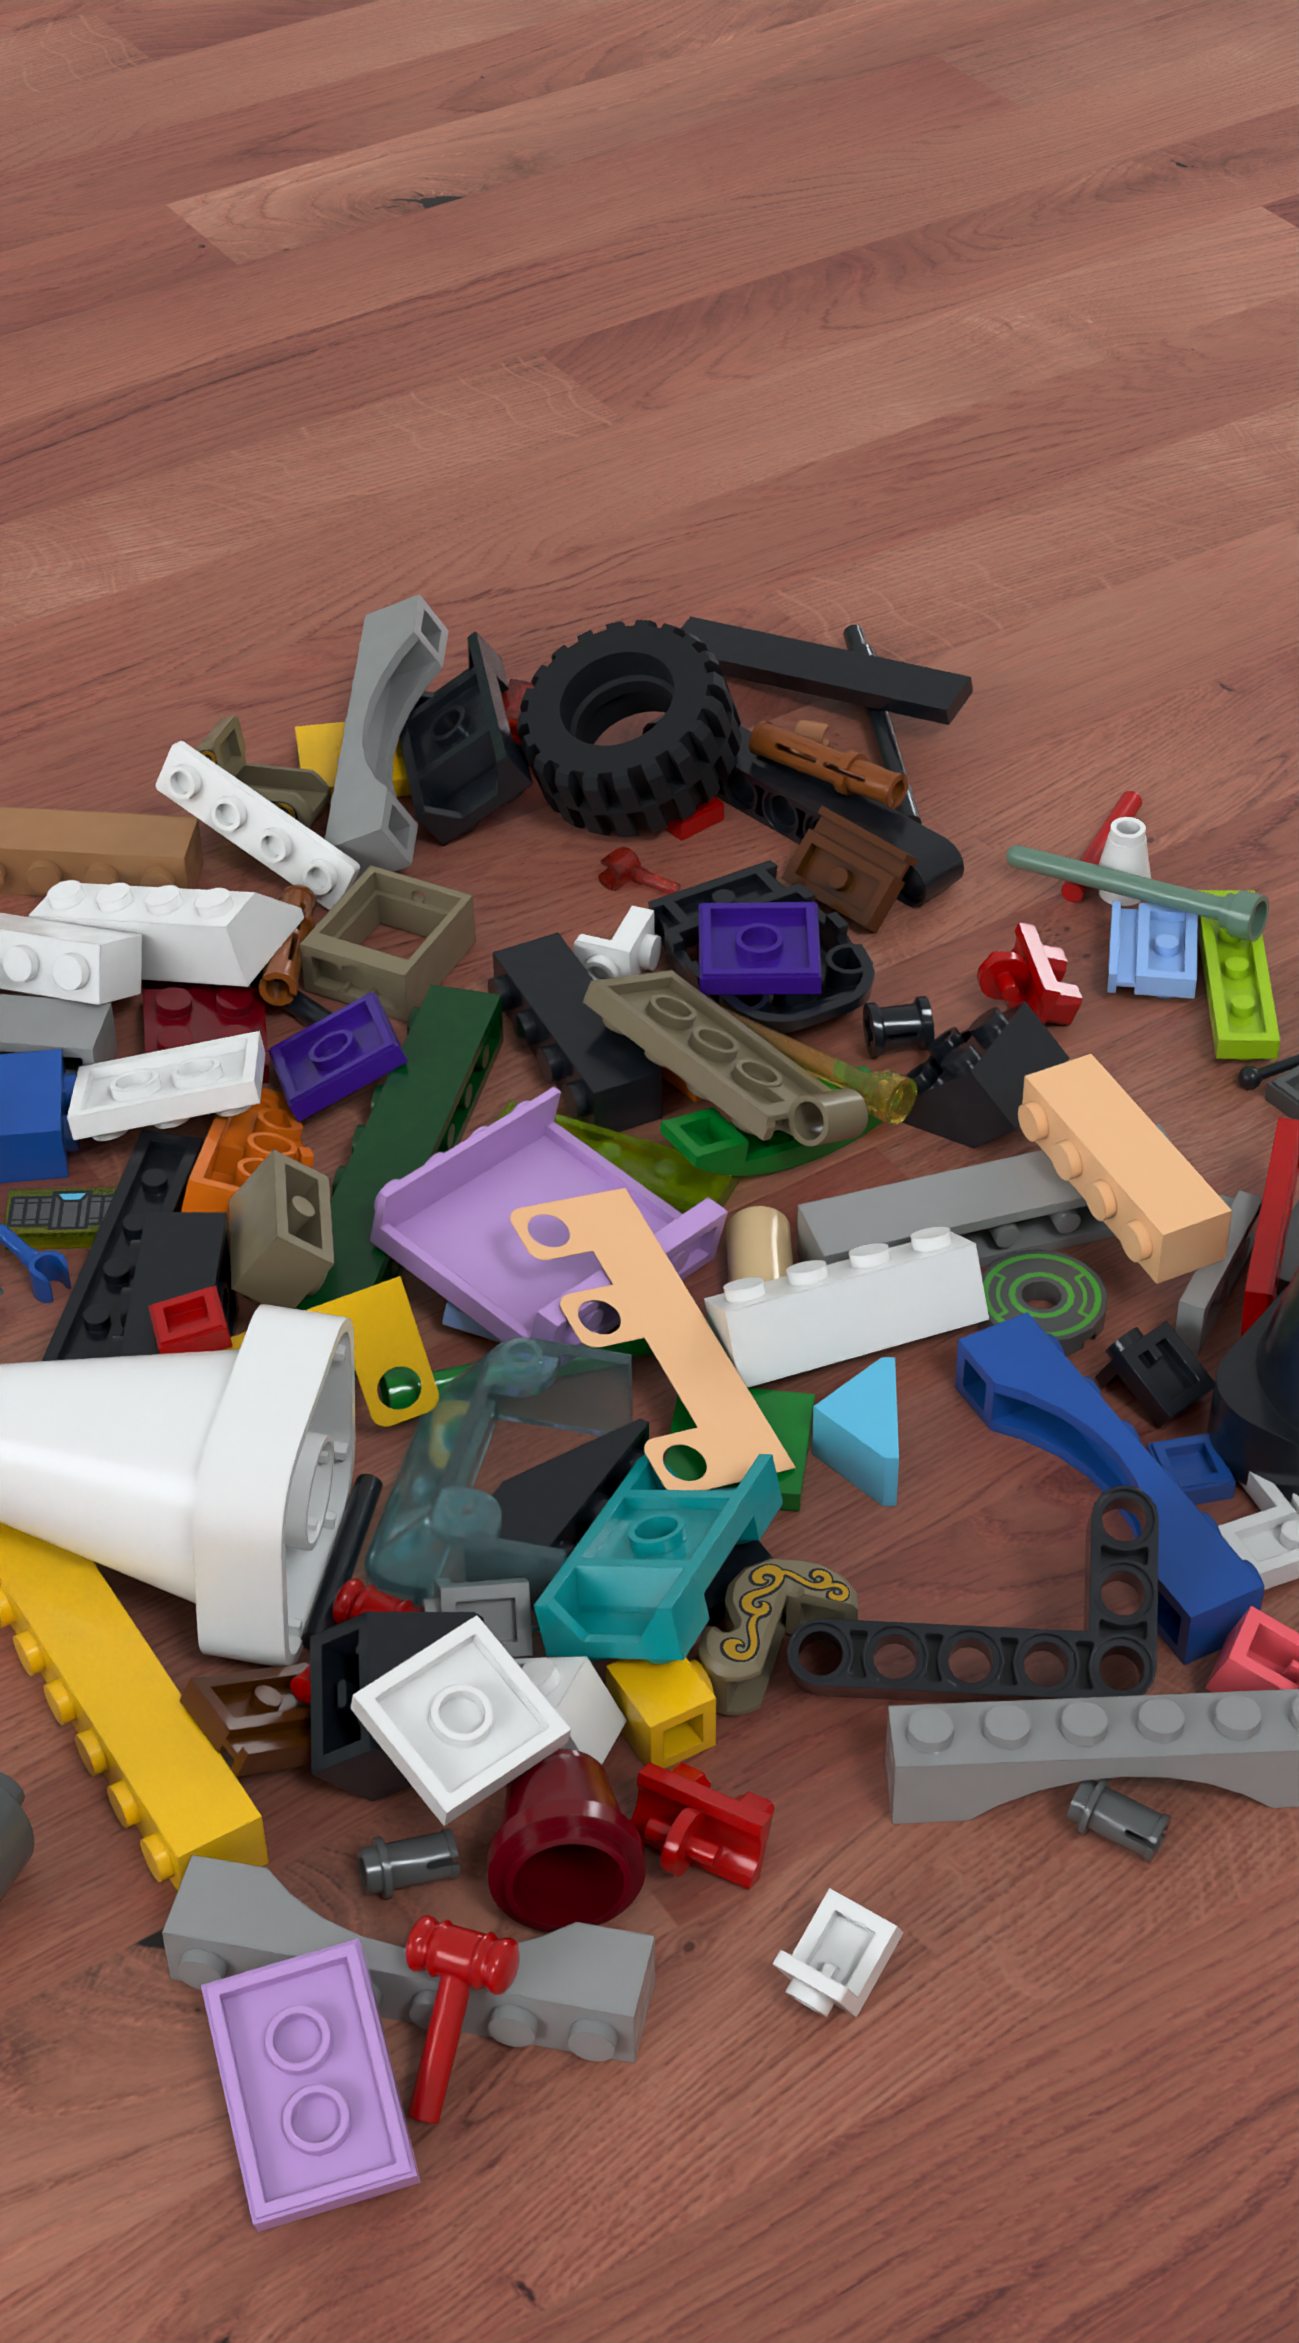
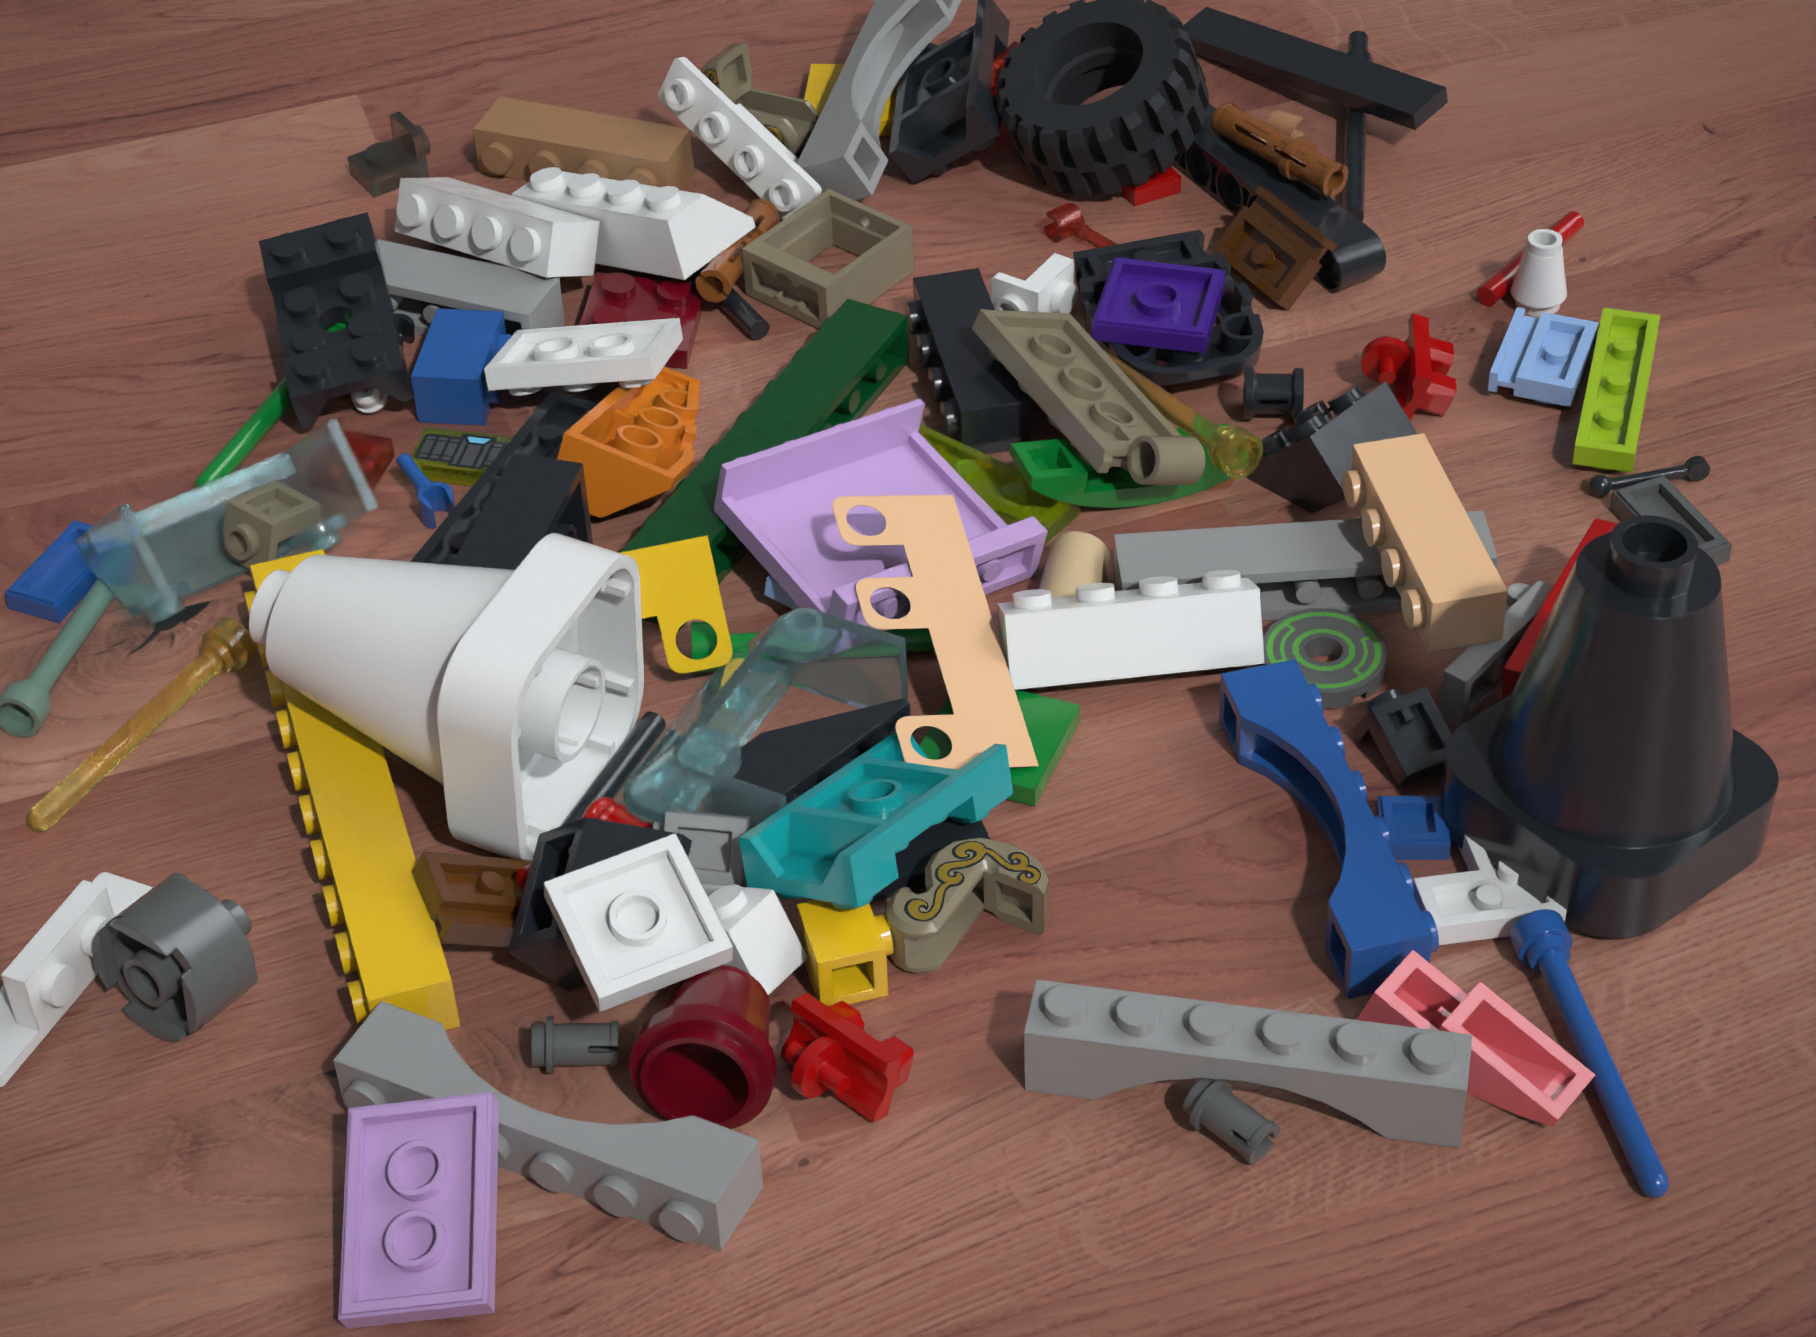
camera: 15 degrees right, 0 degrees up
red tile [148,1286,233,1354] -> none
dark tan brick [229,1149,334,1309] -> none
dark purple tile [268,992,408,1122] -> none
red piece [405,1915,520,2124] -> none
white bracket [773,1888,903,2018] -> none
black beam [787,1485,1159,1703] -> none
medium azure slope [812,1357,899,1506] -> none
sand green piece [1006,845,1269,942] -> none

